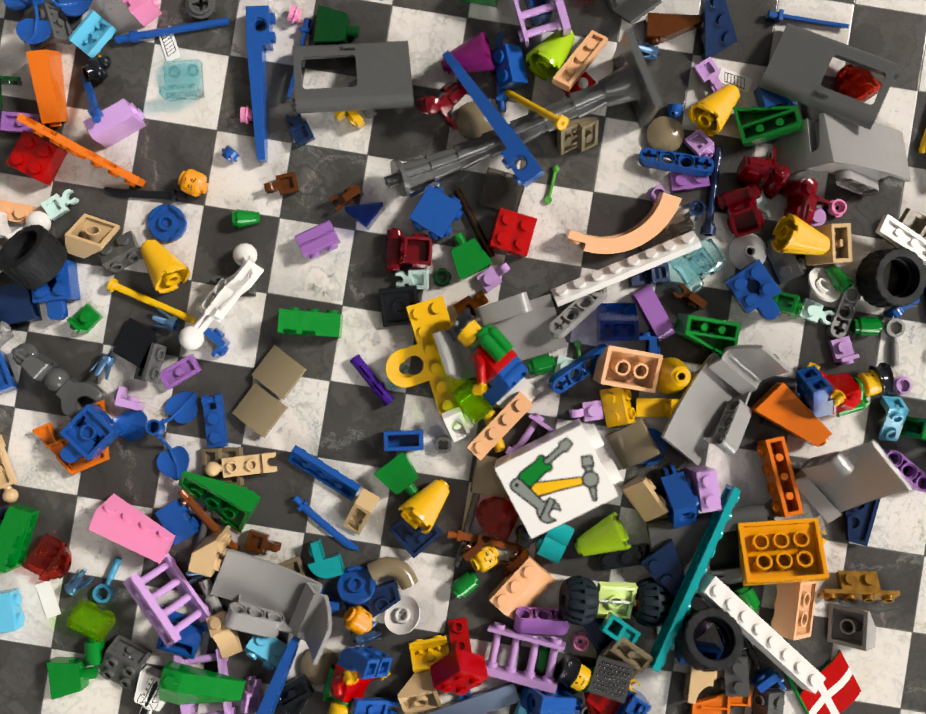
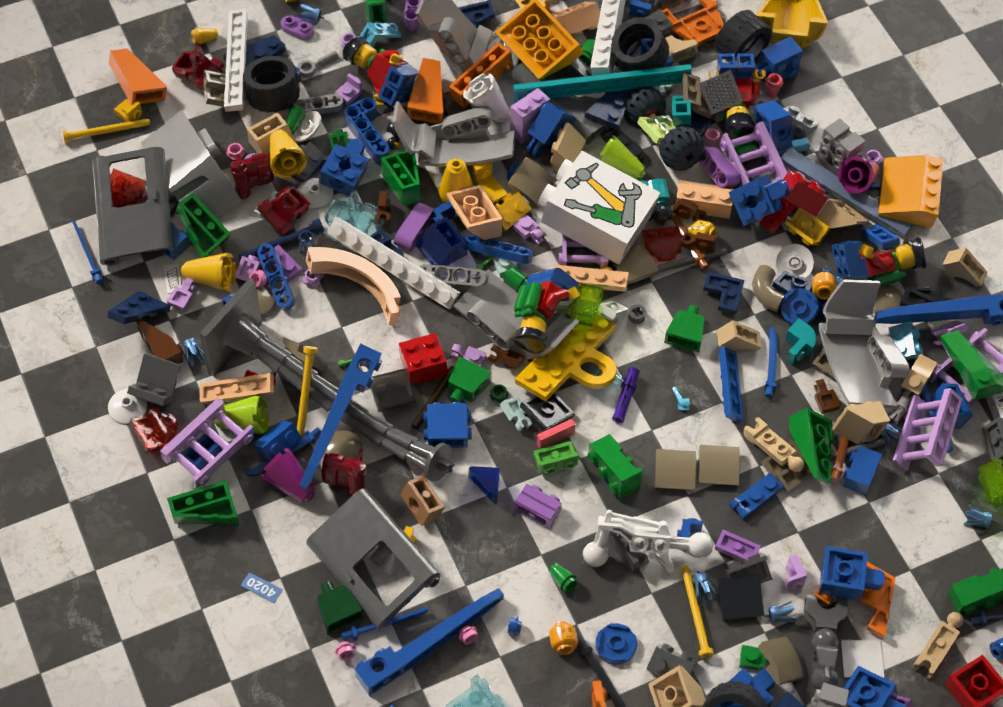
camera: 120 degrees left, 30 degrees down
clear red slope [21,533,72,581] -> none
bright pink wedge [88,494,176,564] -> none
dark azure piece [92,556,122,603] -> none
blue plant [113,391,198,481] -> none
yellow cone [140,240,190,294] -> none
reddish brown plate [264,172,300,196] -> none
dark blue plate [286,110,315,147] -> none
reddish brown plate [329,185,364,211] -> none
blue brick [383,429,424,451] -> none
dark red piece [384,228,433,272] -> none
yellow cone [398,480,450,534] -> none
green brick [450,571,480,599] -> none
dark red piece [736,146,790,199] -> none
light aqua plate [797,298,835,325] -> none
green brick [850,317,883,336] -> none
none -> bright pink plate [249,270,267,288]
none -> blue beam [345,98,390,165]
none -> medium nougat brick [400,475,445,526]
none -> white cone [463,73,510,122]
none -> bright green bracket [533,441,579,475]
none -> coral tile [537,419,576,449]
none -> medium azure hand [672,387,690,410]
none -> blue brick [729,175,790,226]
none -> dark tan slope [758,636,804,685]
none -> white sticker [841,640,884,678]

